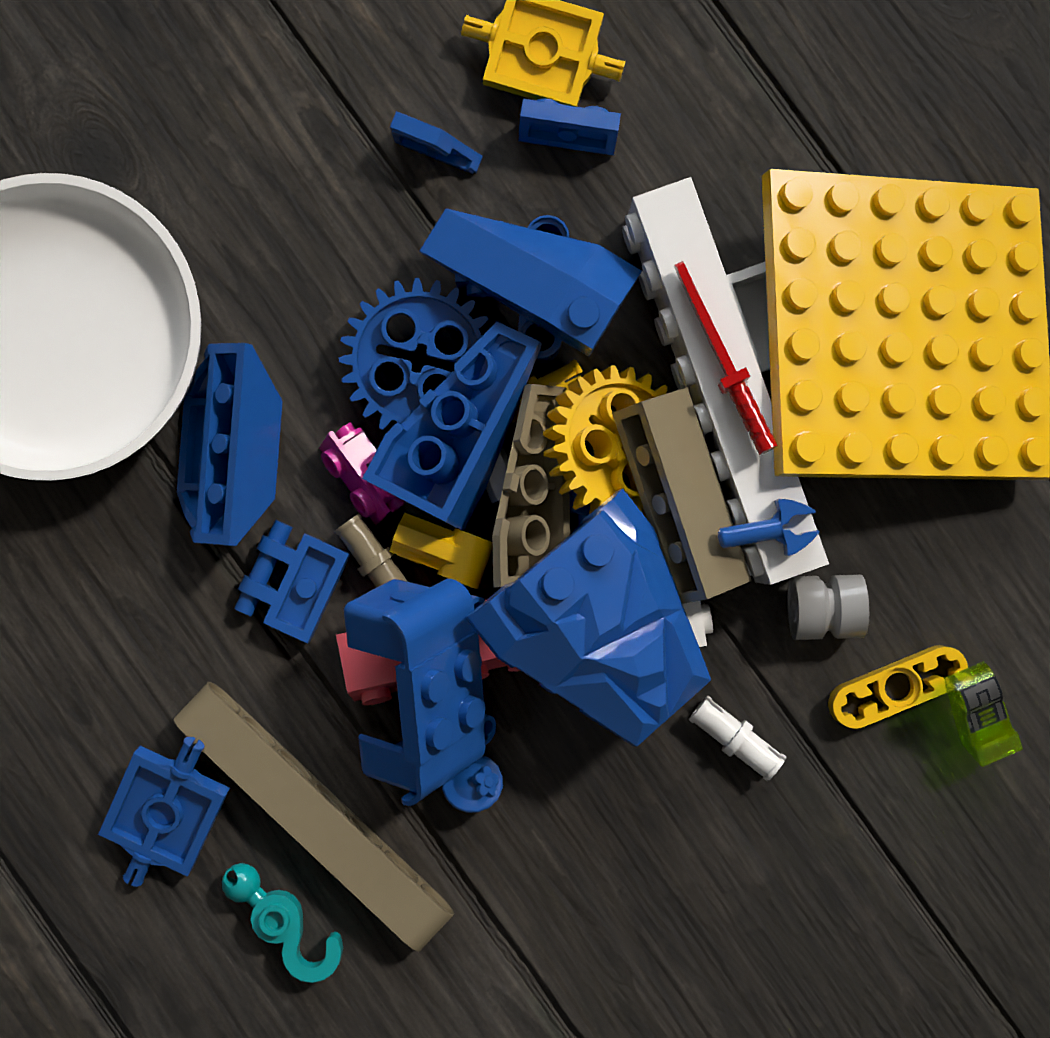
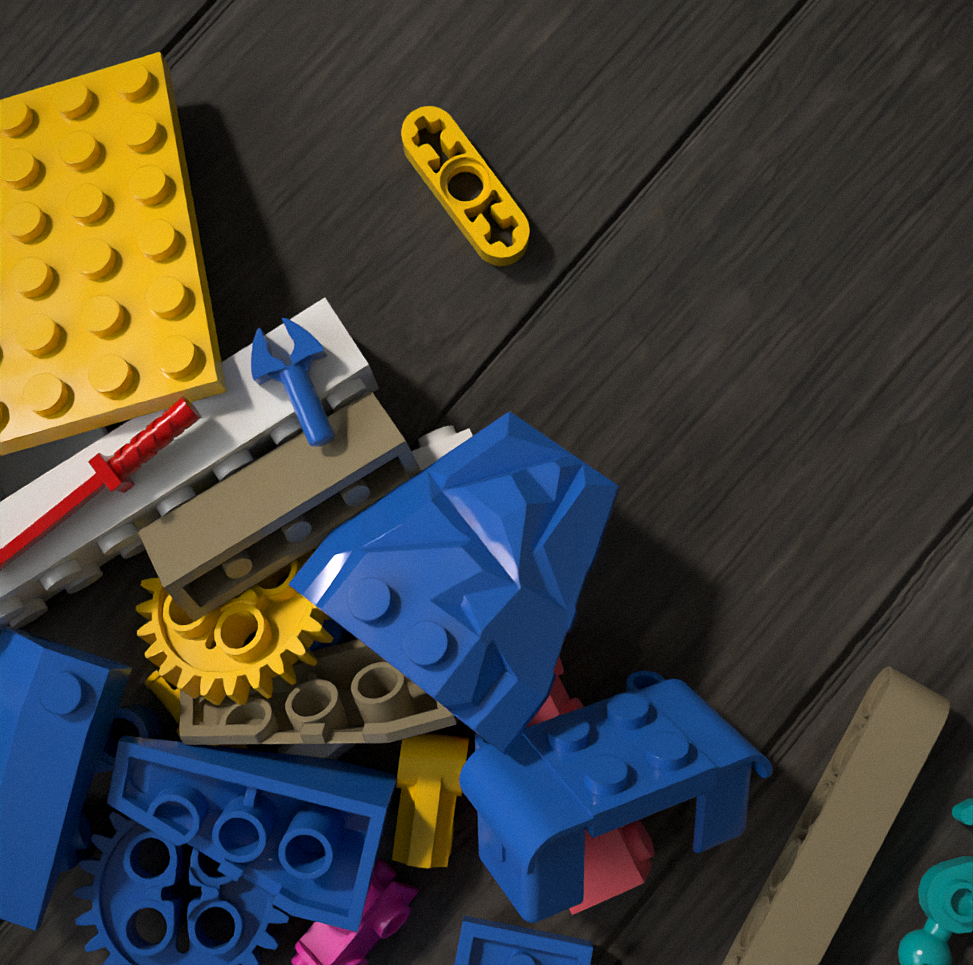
camera: 105 degrees left, 5 degrees down
dark tan pin [334,513,408,588] -> none
blue hat [442,756,503,813] -> none
white pin [689,695,786,781] -> none
light grey wheel [787,574,869,640] -> none
clear neon green leg [944,661,1023,767] -> none

